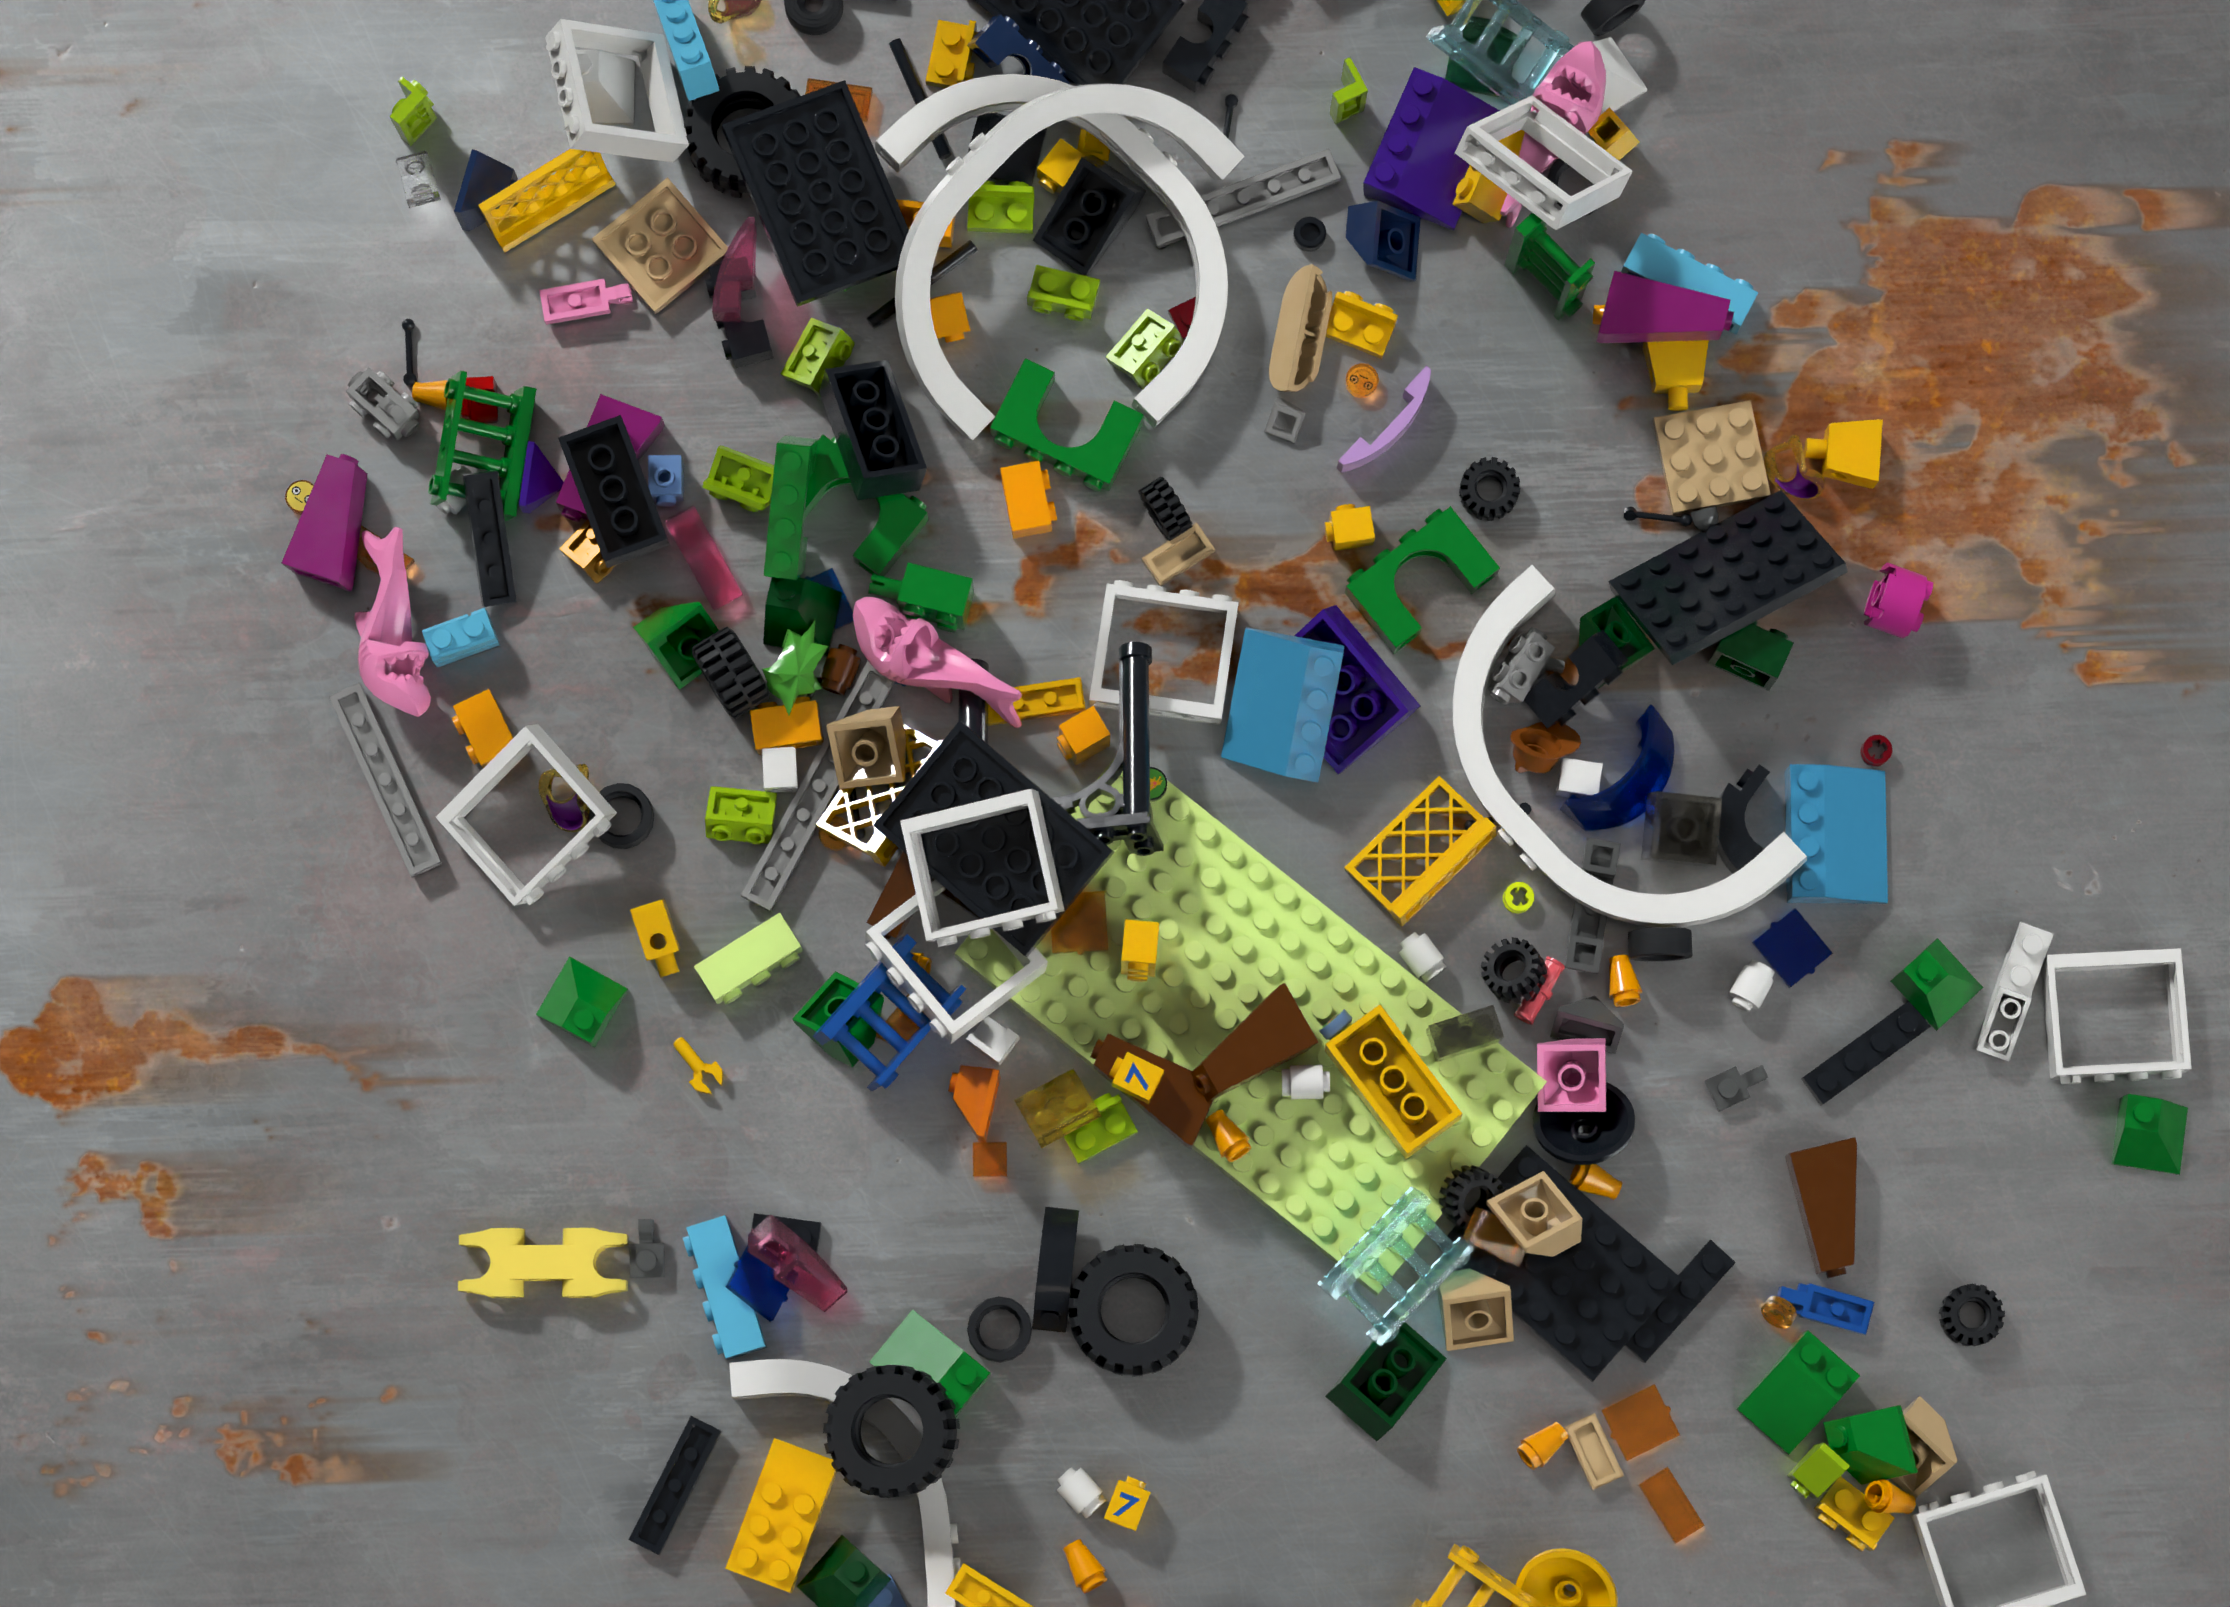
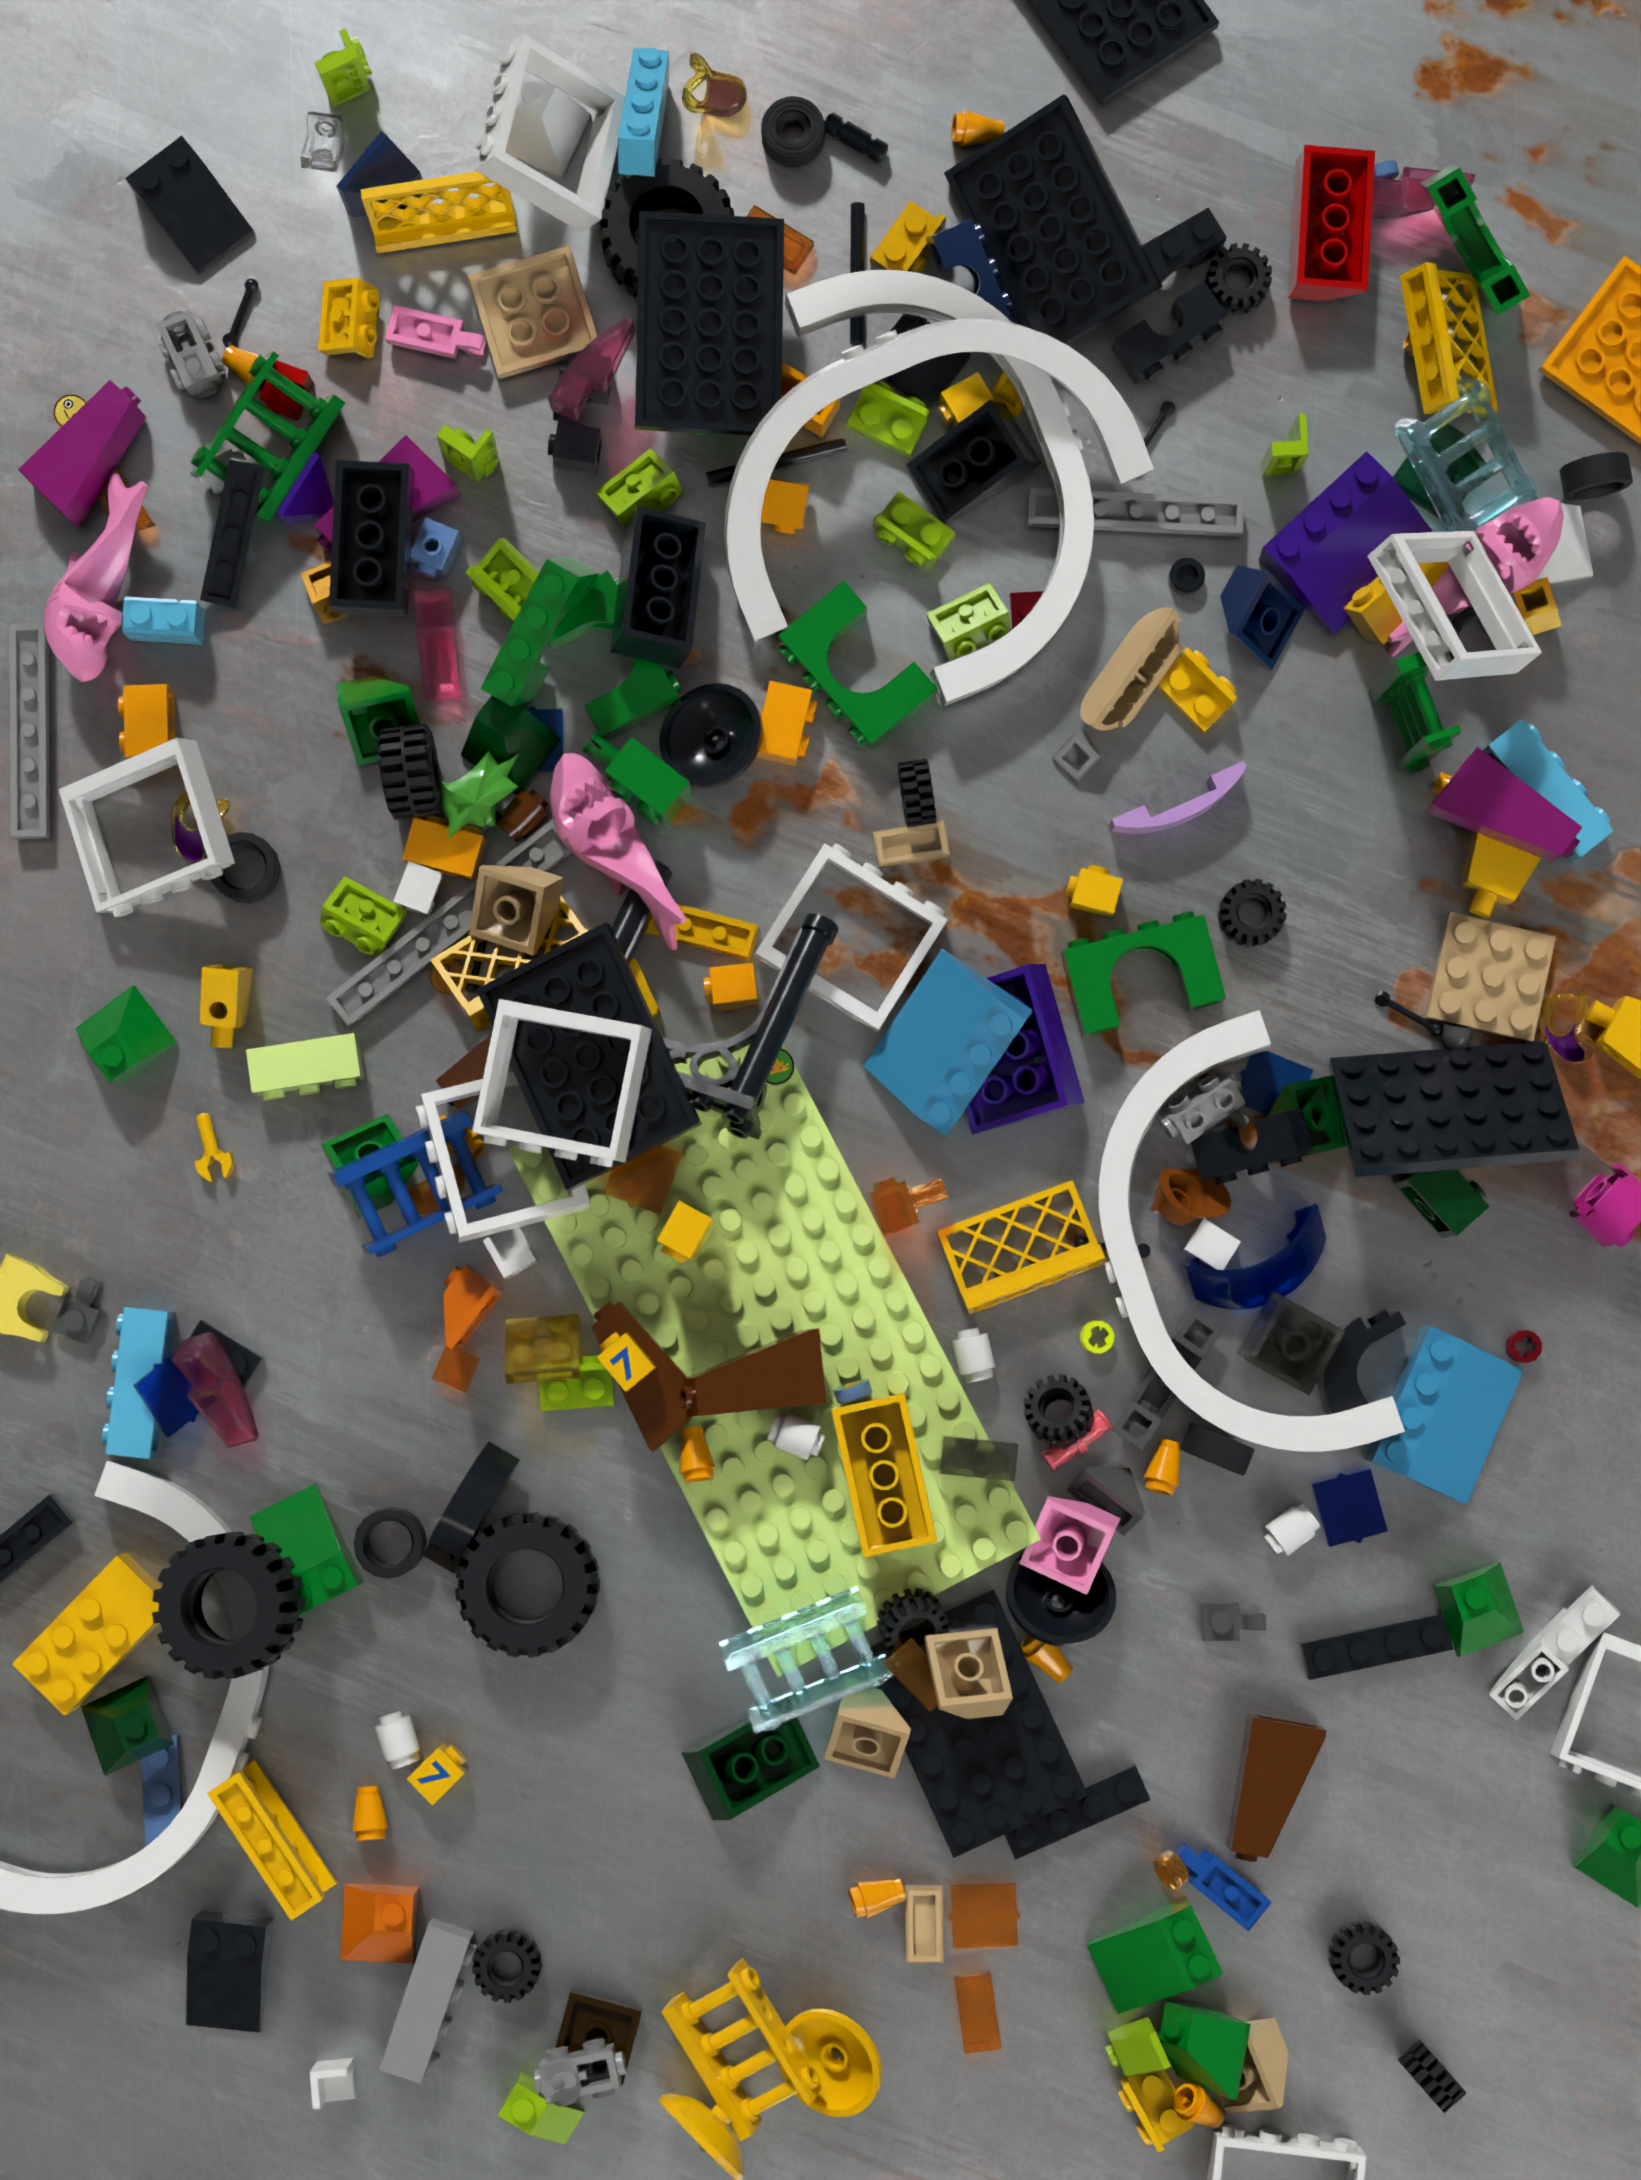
camera: 25 degrees right, 5 degrees up
clear orange tile [1345,363,1379,398] -> none
none -> black slope [125,136,255,275]
none -> yellow bracket [318,277,380,358]
none -> lime bracket [436,424,499,483]
none -> black dish [659,683,763,788]
none -> clear orange brick [869,1177,948,1237]
none -> clear blue piece [1239,1051,1313,1116]
none -> black tyre [1397,2039,1467,2113]

